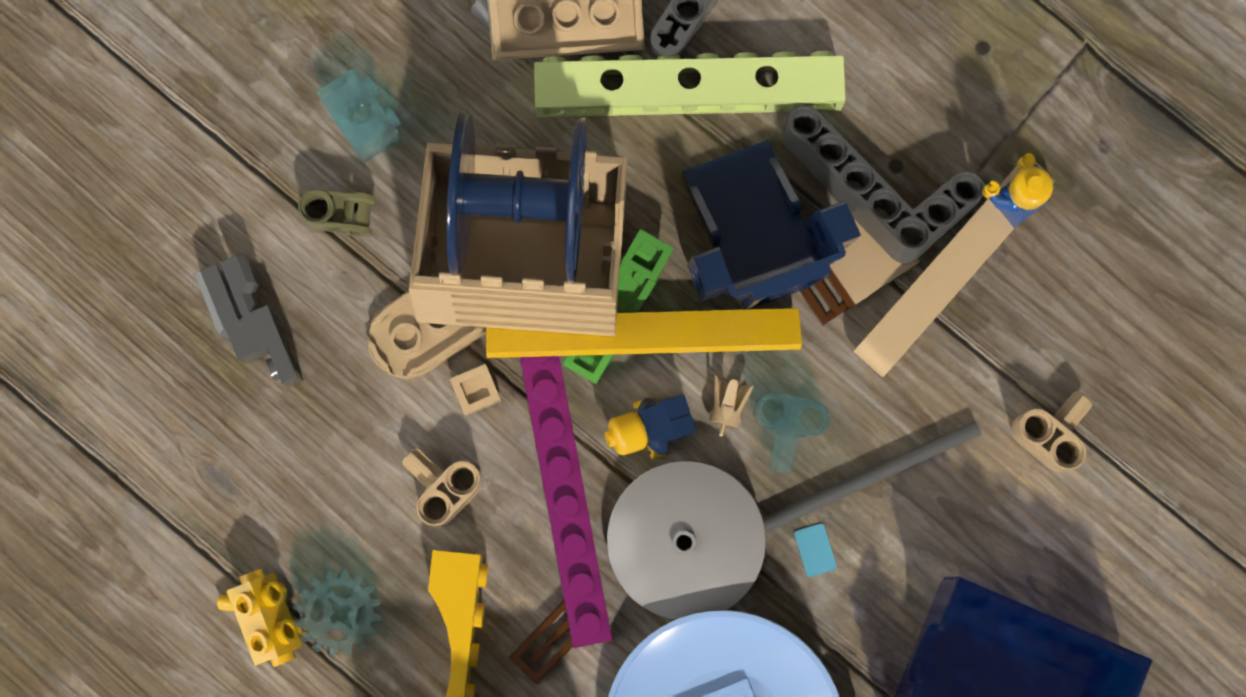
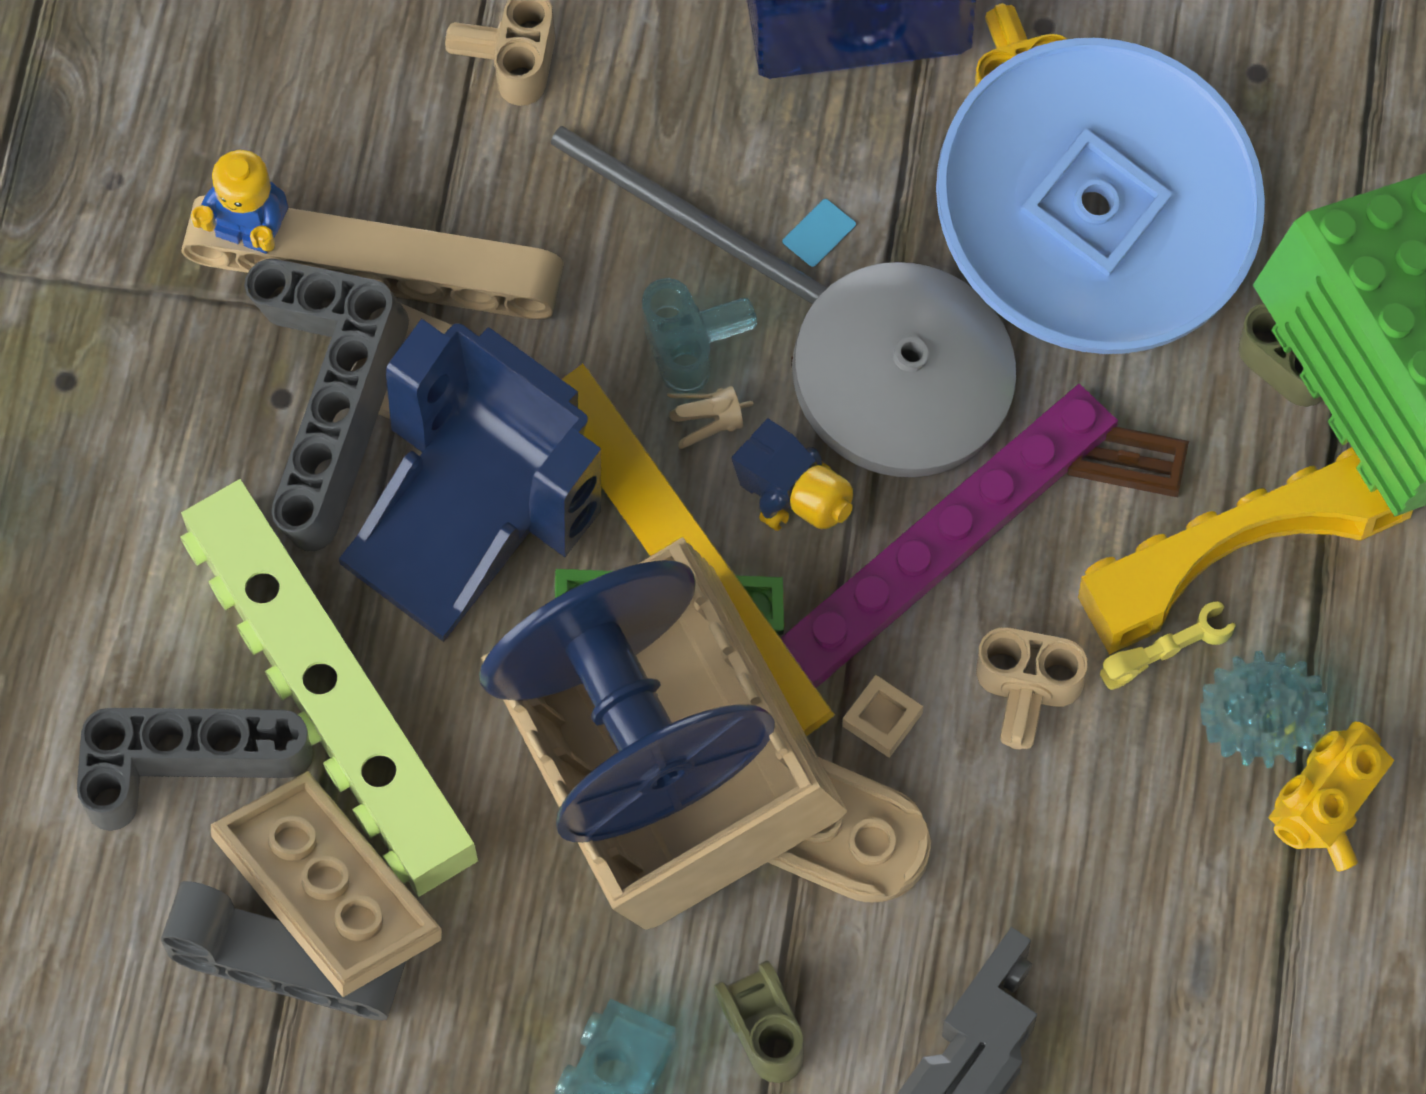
camera: 120 degrees left, 15 degrees down
none -> light yellow piece [1100,601,1236,690]

